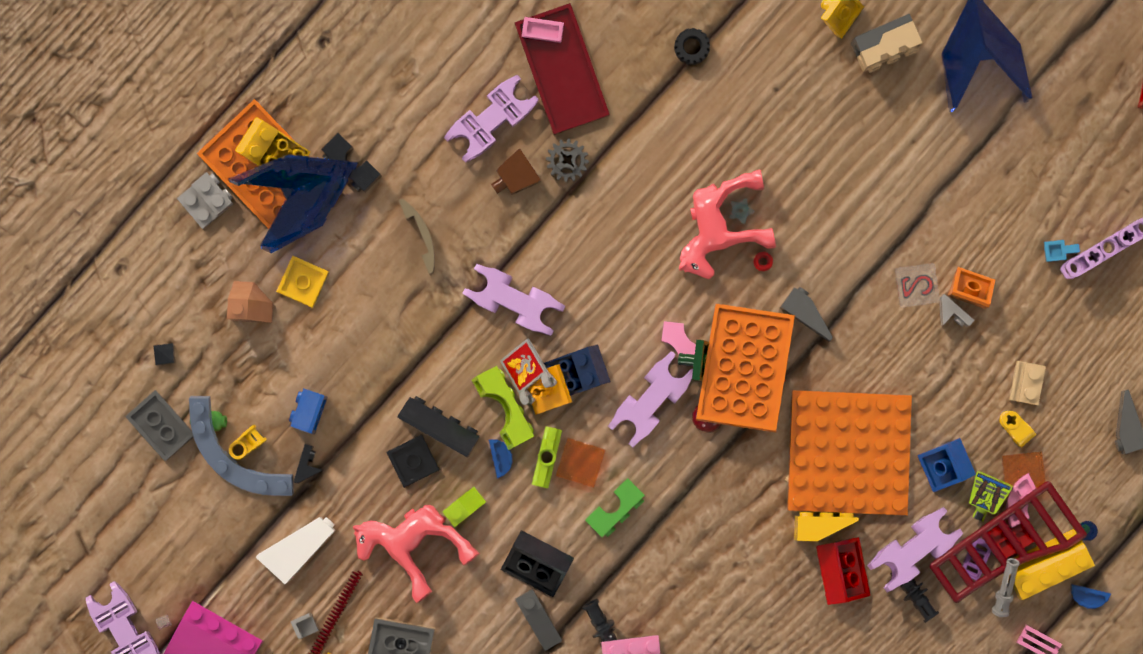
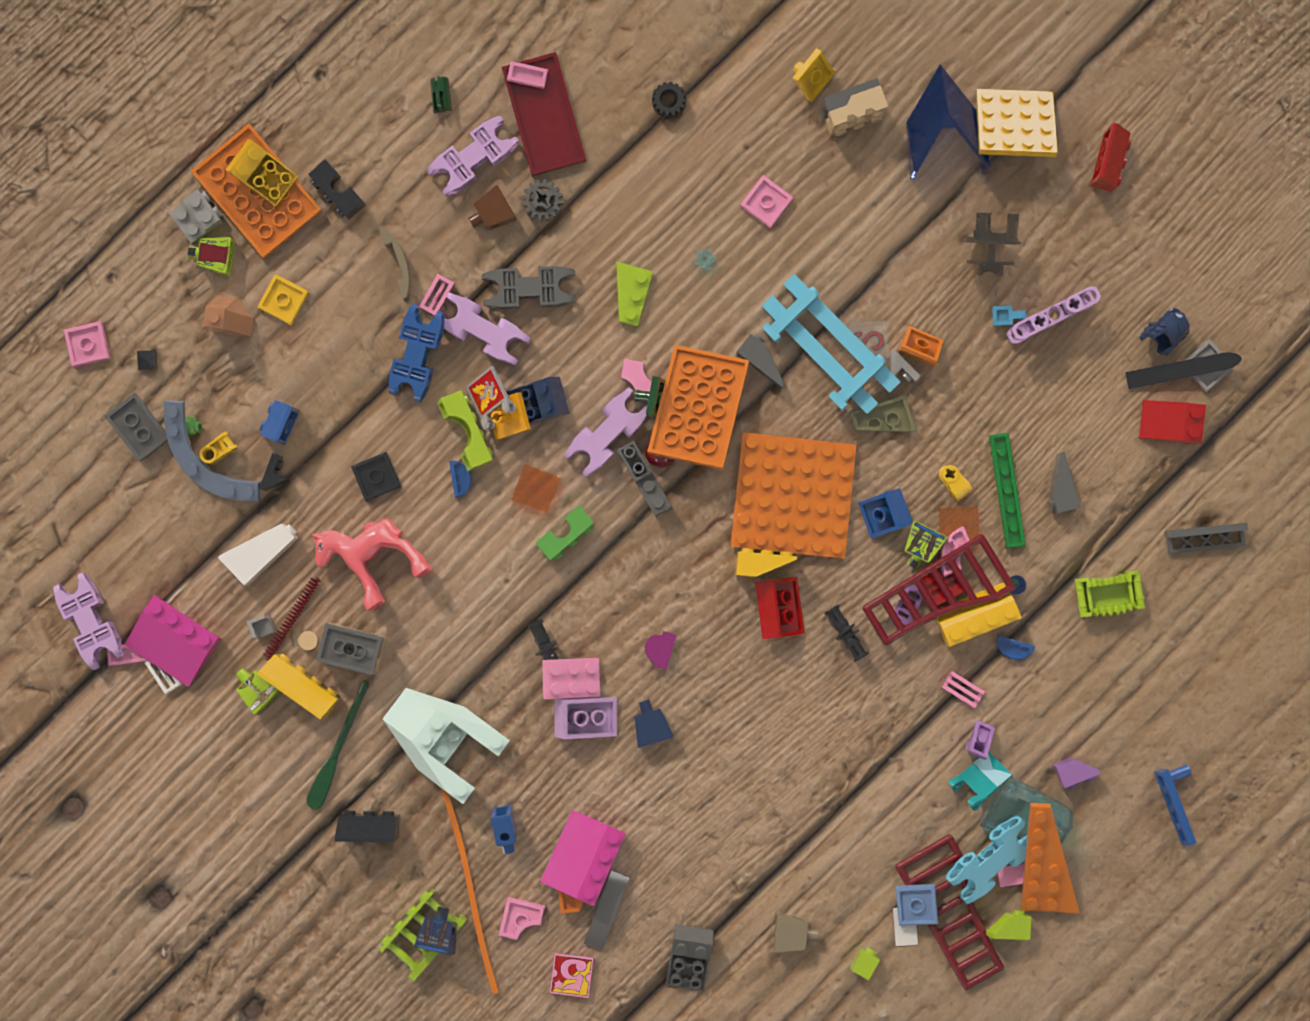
camera: 10 degrees right, 0 degrees up
clear piece [155,614,172,630] -> none
clear blue windscreen [228,154,358,253] -> none
black slope [397,396,480,457] -> none
lime slope [442,487,486,527] -> none
black slope [500,530,574,597] -> none
dark grey slope [515,589,562,651] -> none
lime piece [532,426,562,489] -> none
coral animal [679,169,776,279] -> none
red plate [753,252,773,272] -> none
lavender piece [867,507,963,592] -> none
light grey pin [992,558,1020,617] -> none
tan plate [1009,361,1046,406] -> none
none -> bright pink tile [64,321,111,367]
none -> torso [188,237,235,277]
none -> tan tile [298,631,319,650]
none -> blue piece [389,304,445,403]
none -> bright pink tile [419,274,455,316]
none -> dark green arm [430,76,452,114]
none -> dark grey piece [482,266,577,310]
none -> lime wing [616,261,653,327]
none -> dark grey slope [617,441,672,517]
none -> magenta piece [645,631,676,670]
none -> bright pink tile [740,175,794,229]
none -> medium azure fence [761,274,901,414]
none -> olive wing [850,395,916,432]
none -> clear smoke piece [963,213,1021,277]
none -> plate [976,89,1057,157]
none -> green tile [988,433,1026,549]

